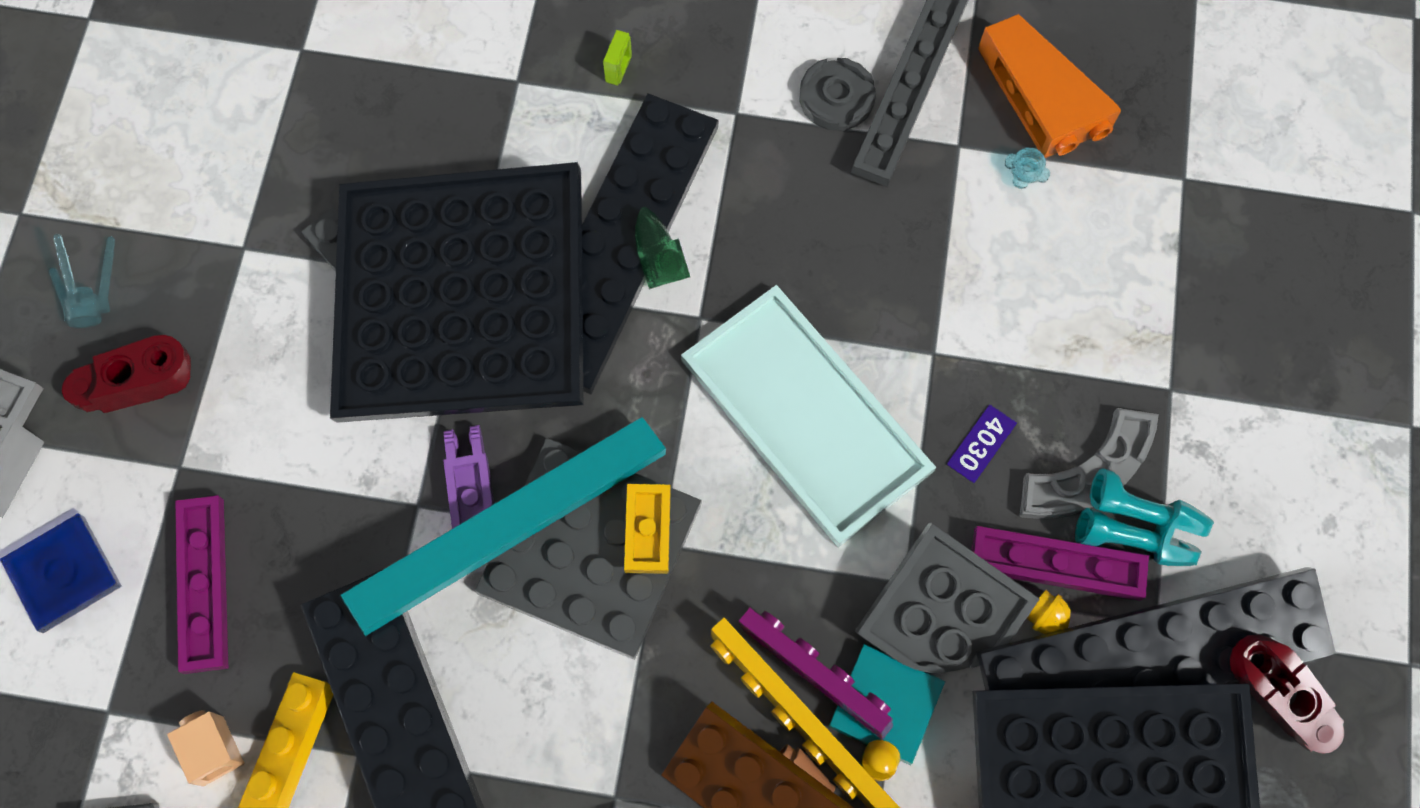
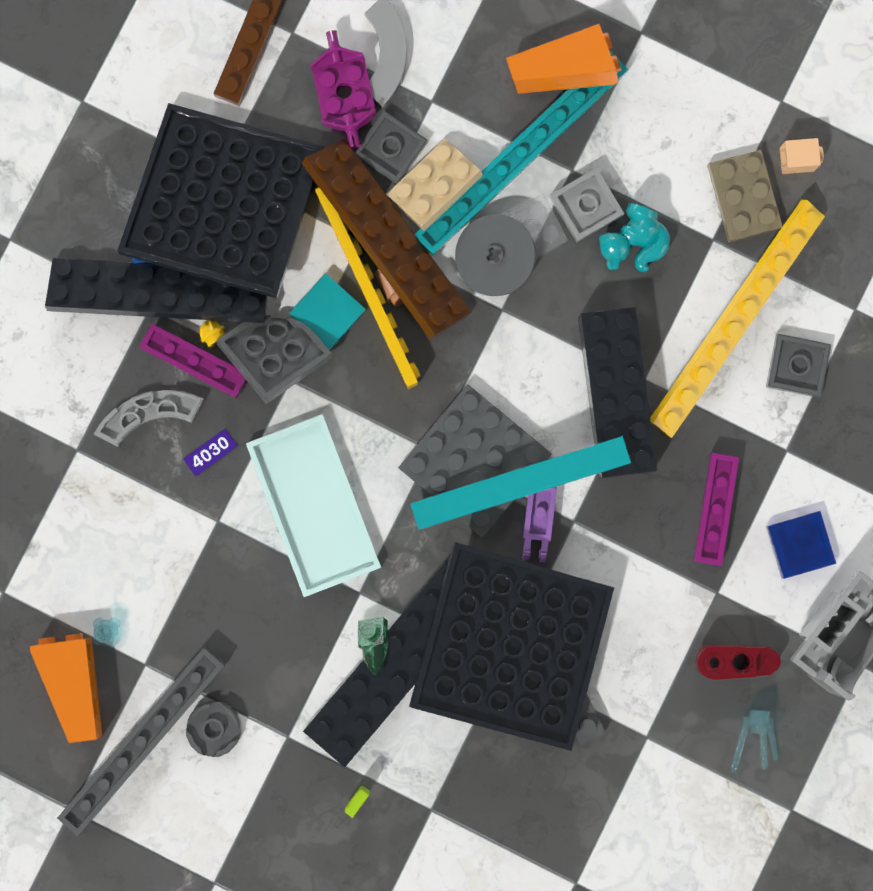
camera: 160 degrees left, 15 degrees up
light nougat brick [167,710,245,787] -> none
yellow plate [624,484,671,574] -> none
magenta plate [739,607,893,740] -> none
yellow hinge [862,740,901,781] -> none
teal piece [1075,468,1214,566] -> none
dark red piece [1230,634,1344,754] -> none

